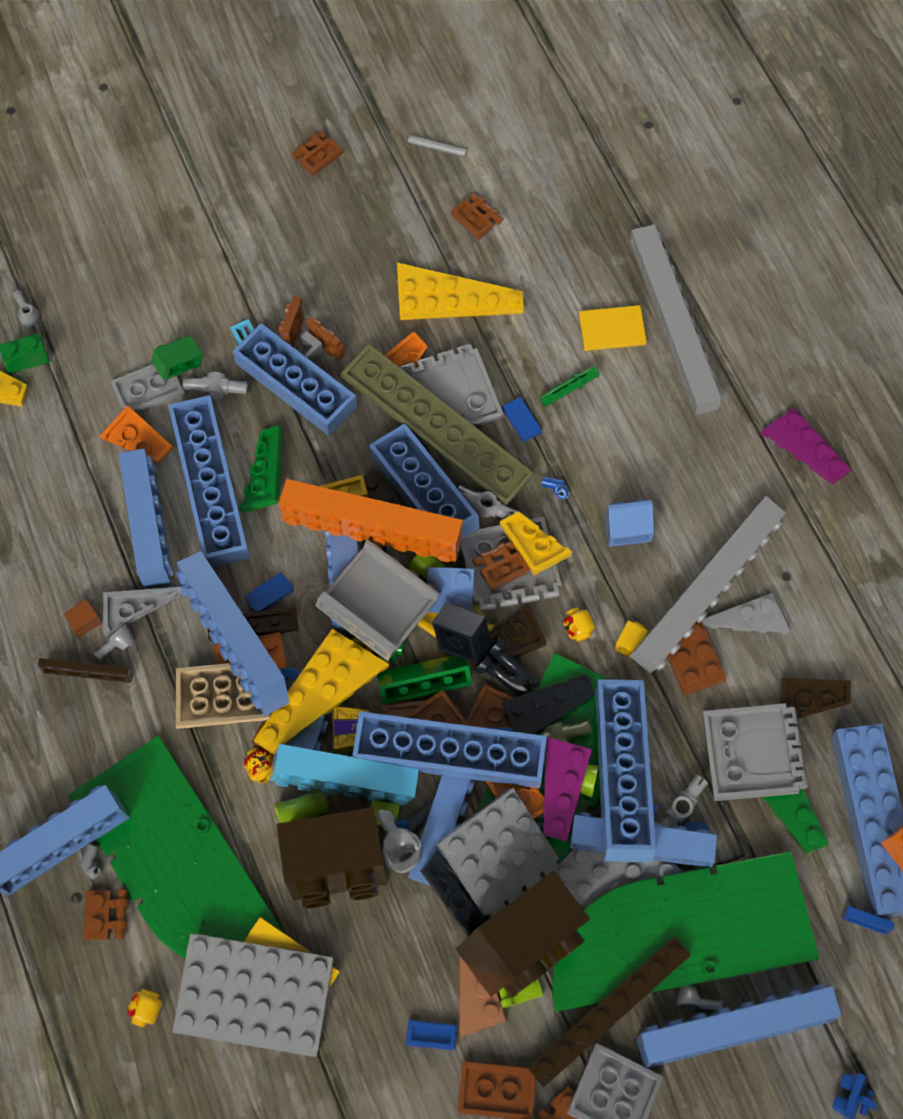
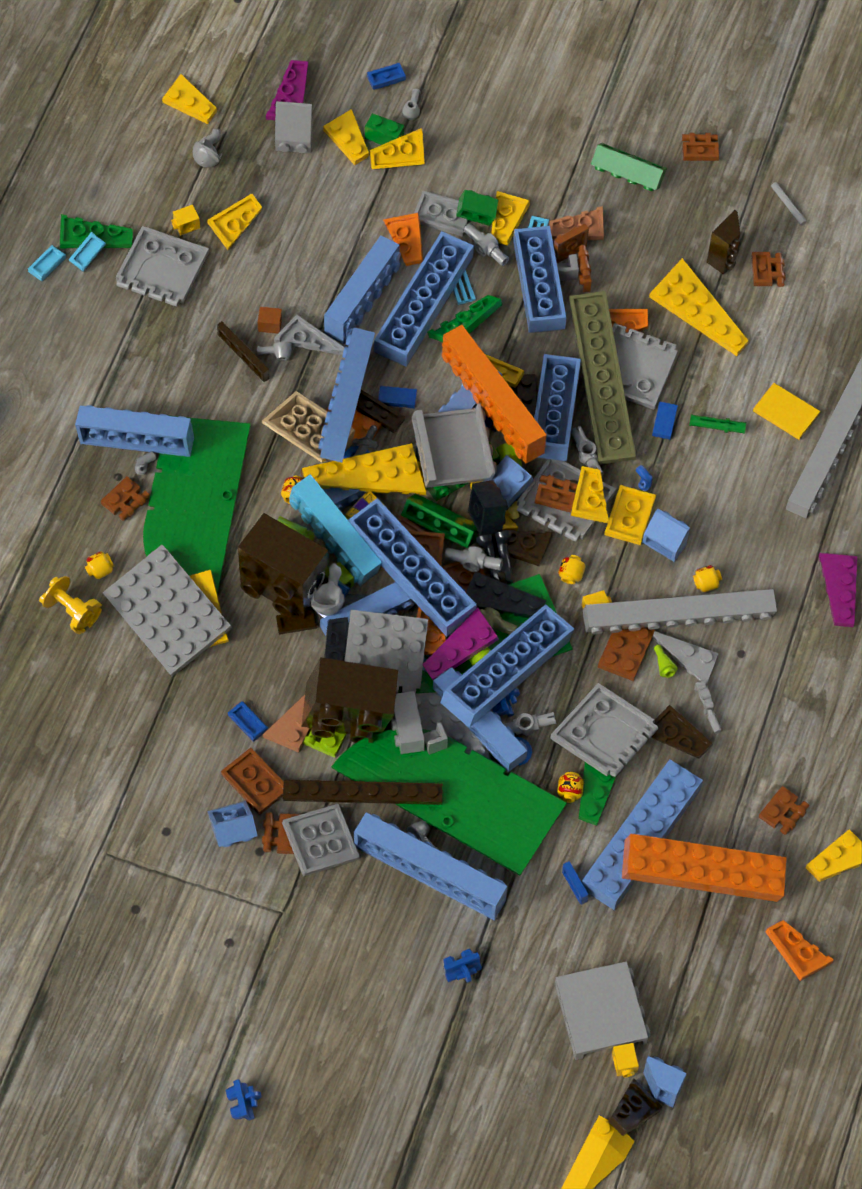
camera: 40 degrees right, 5 degrees down
none -> yellow piece [39,576,102,634]
none -> dark brown tile [276,610,317,635]
none -> dark grey sword [352,425,379,456]
none -> yellow wing [370,128,425,169]
none -> light grey brick [391,691,424,754]
none -> light grey panel [423,722,448,754]
none -> light grey pin [445,546,503,572]
none -> medium azure tile [453,270,476,305]
none -> yellow wing [491,191,530,246]
none -> nougat wing [549,206,604,240]
none -> yellow head [557,772,584,803]
none -> brick [591,143,667,191]
none -> yellow tile [604,485,656,545]
none -> lime cone [654,645,678,678]
none -> yellow head [693,565,722,593]
none -> light grey piece [694,681,722,734]
none -> dark brown slope [706,210,740,275]

